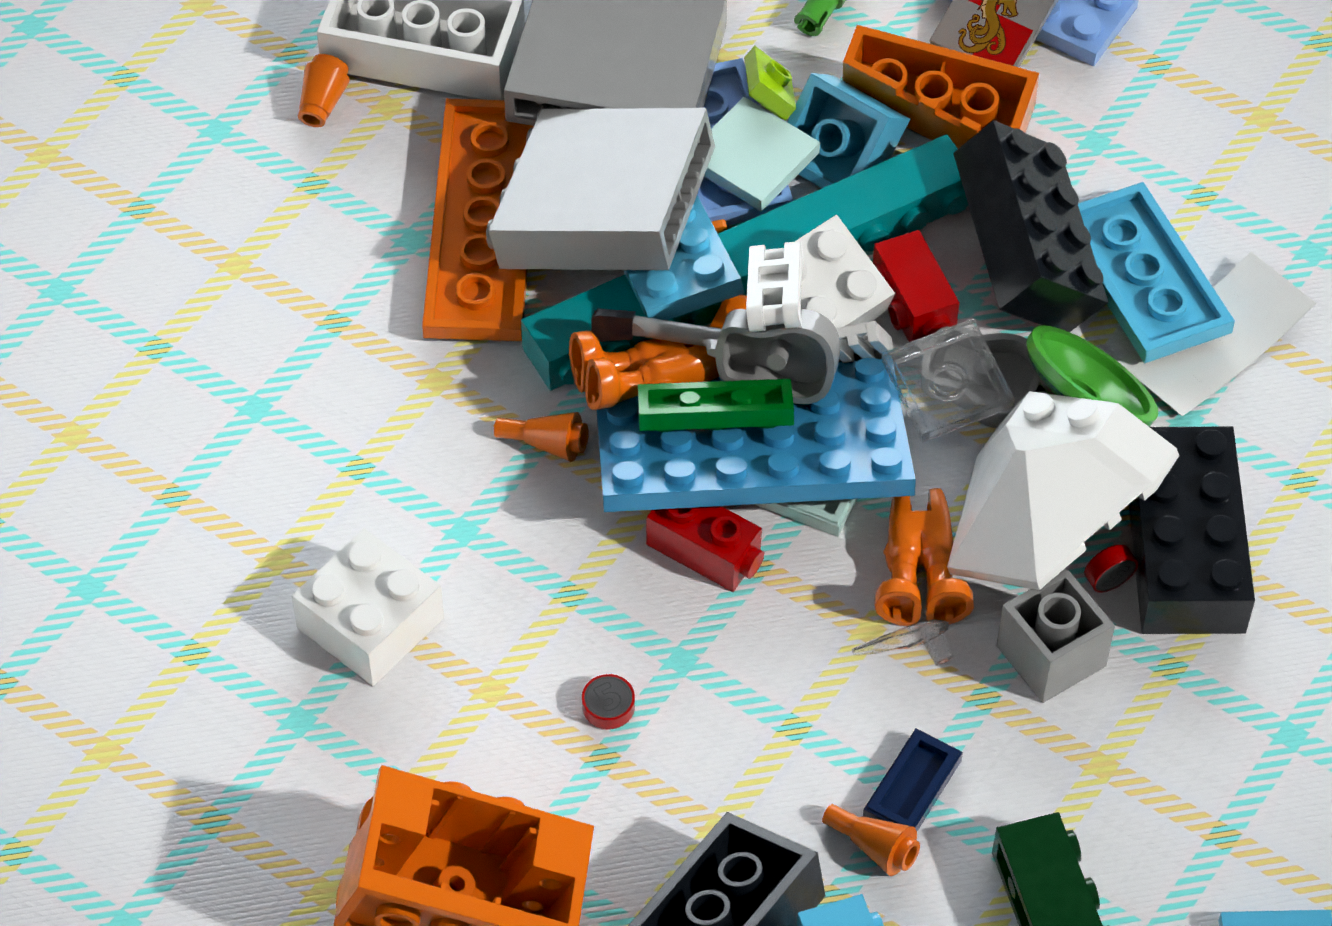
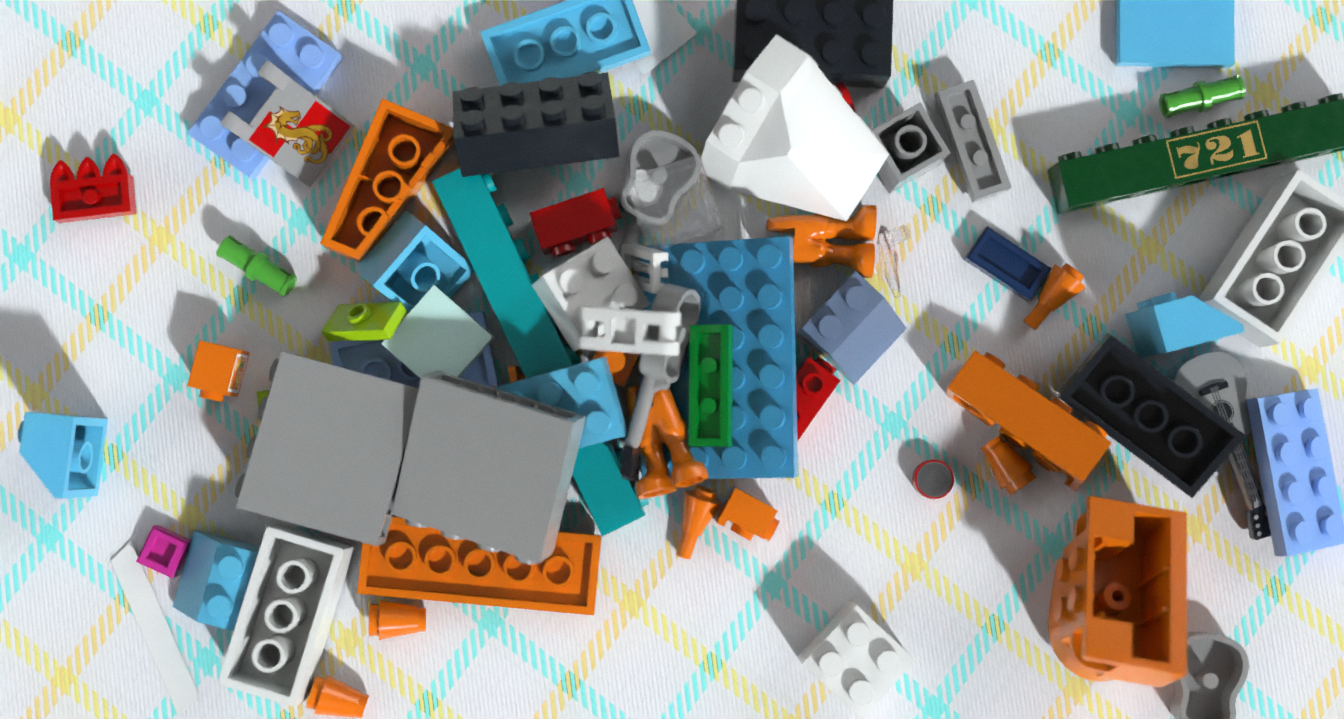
camera: 90 degrees left, 30 degrees up
bright green dish [1026,325,1158,427] -> none
none -> orange cone [369,600,426,640]
none -> orange brick [716,487,779,541]
none -> sand blue slope [797,271,907,385]
none -> light grey plate [935,79,1012,202]
none -> orange wedge [947,350,1112,491]
none -> orange cone [980,435,1036,496]

